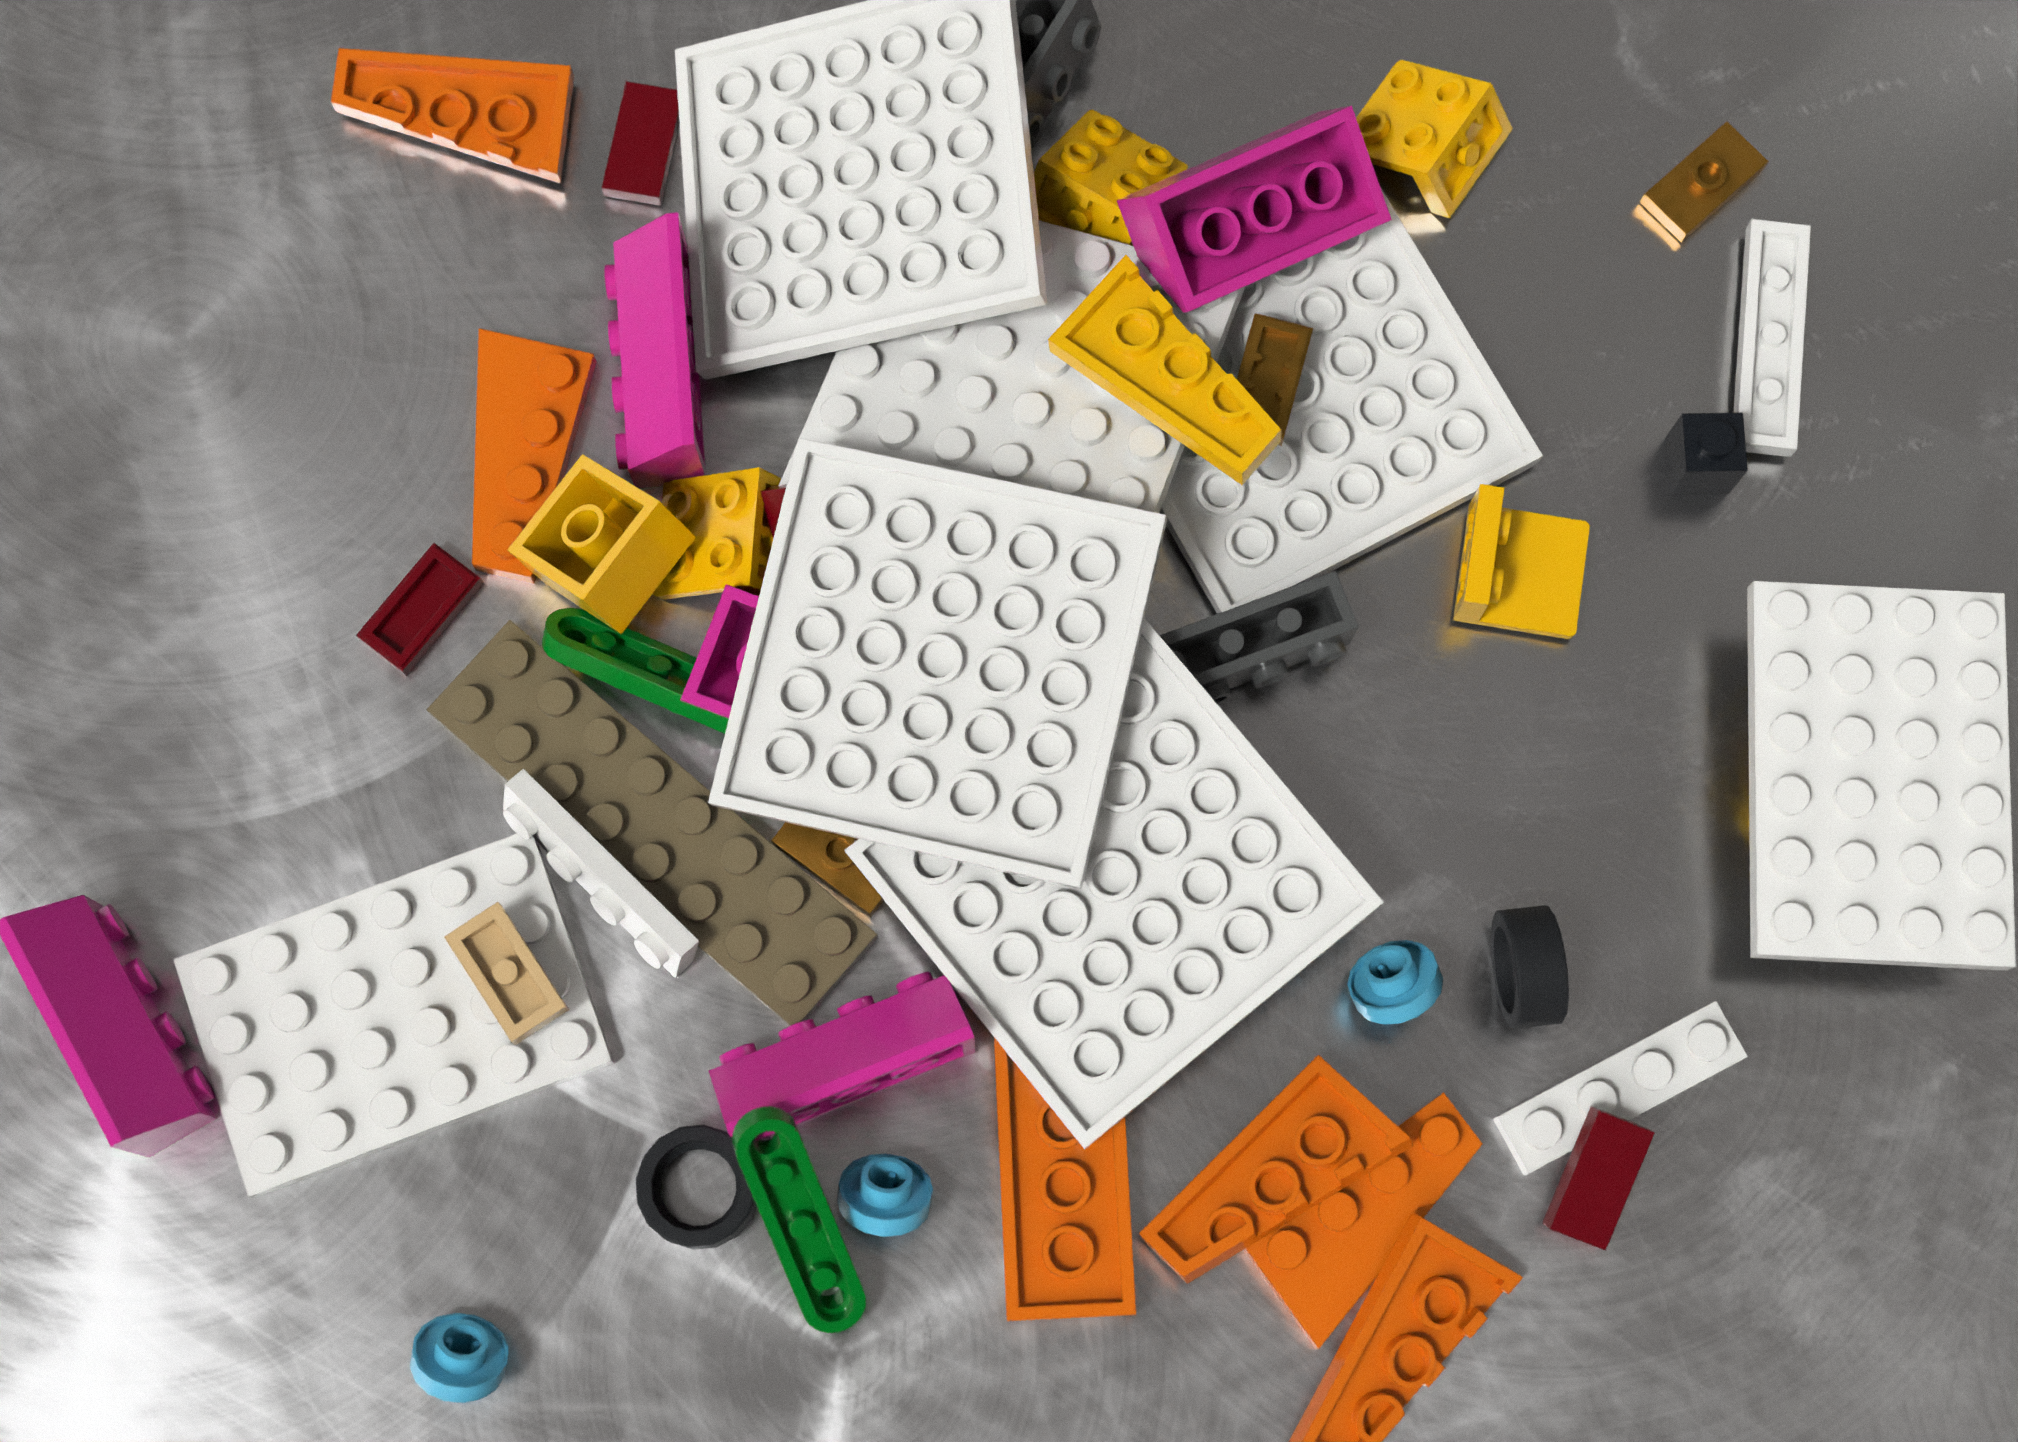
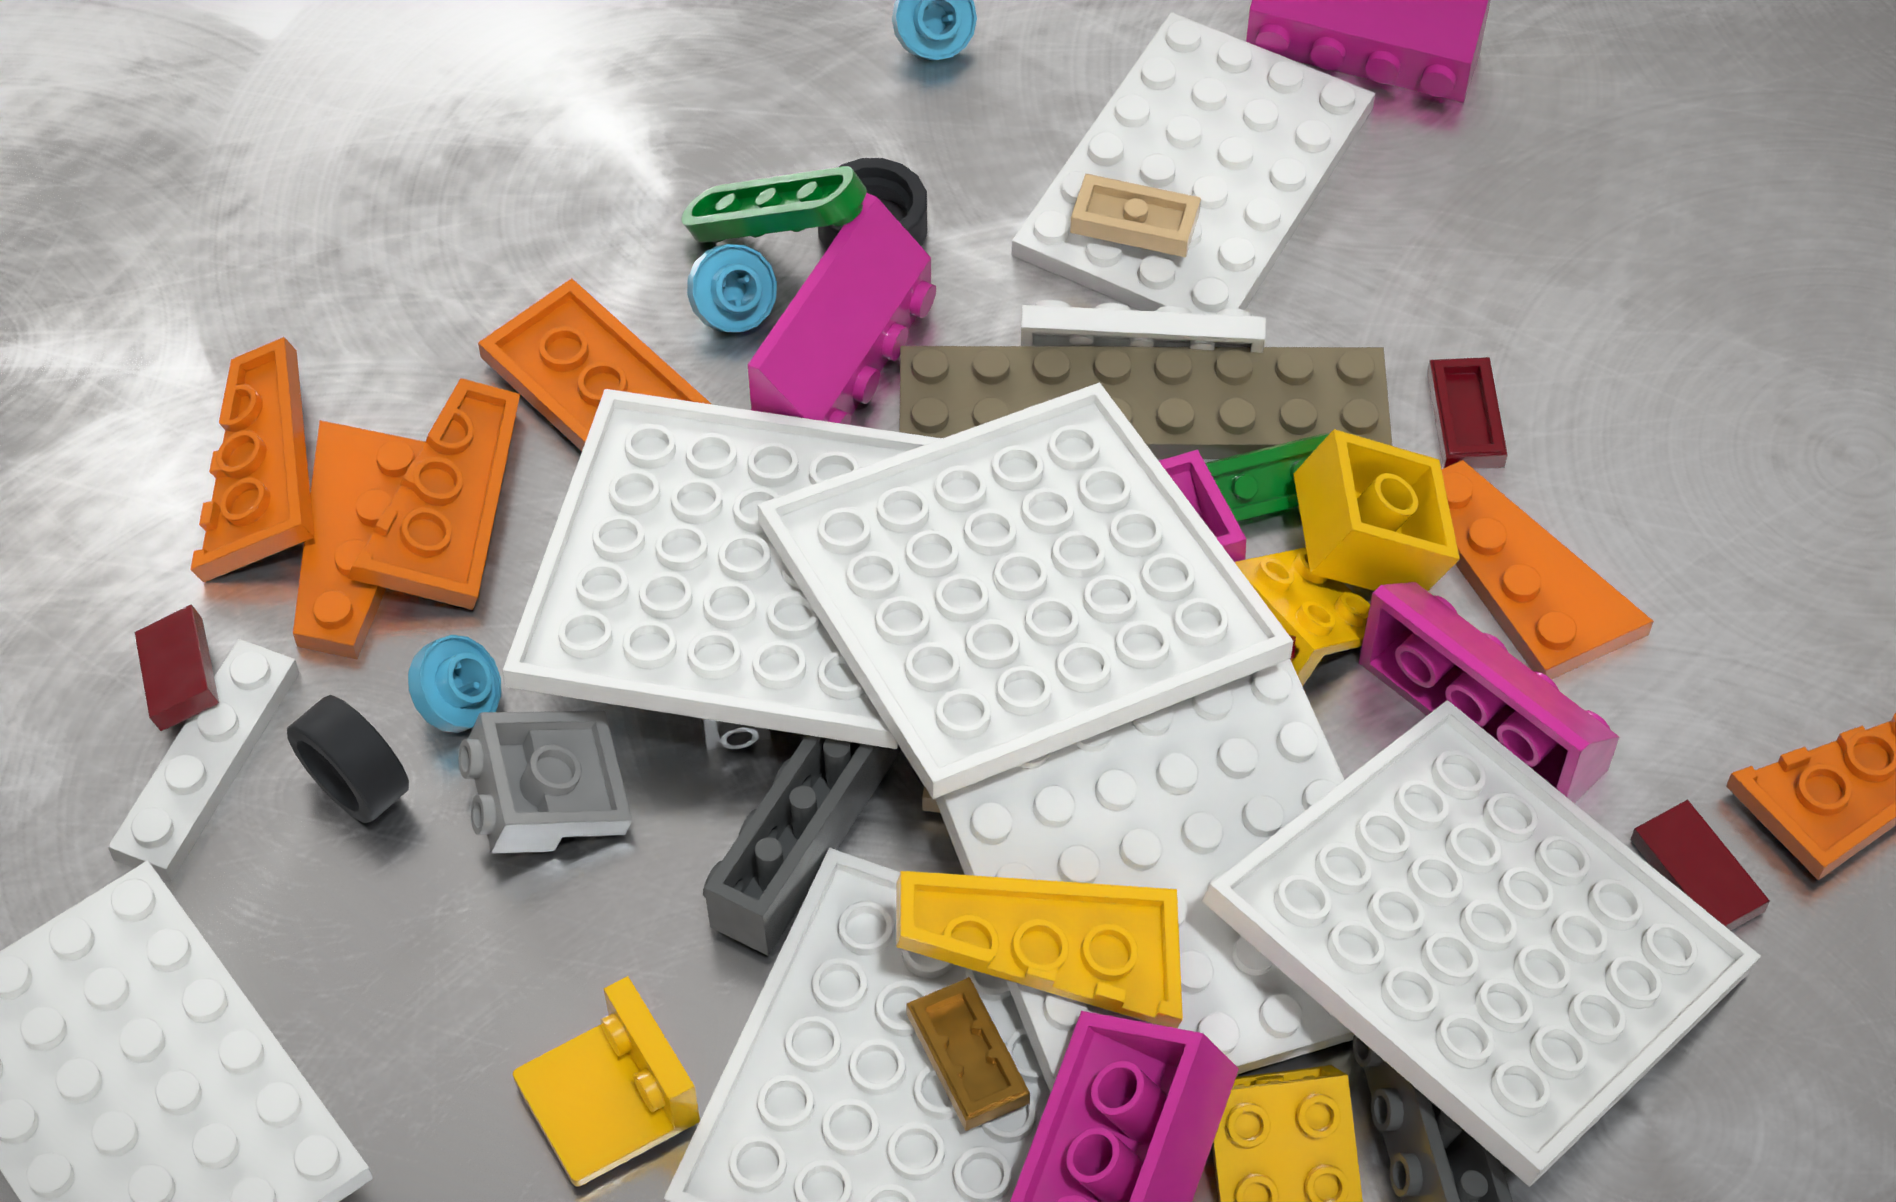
camera: 140 degrees right, 20 degrees down
none -> light grey plate [459,711,633,854]

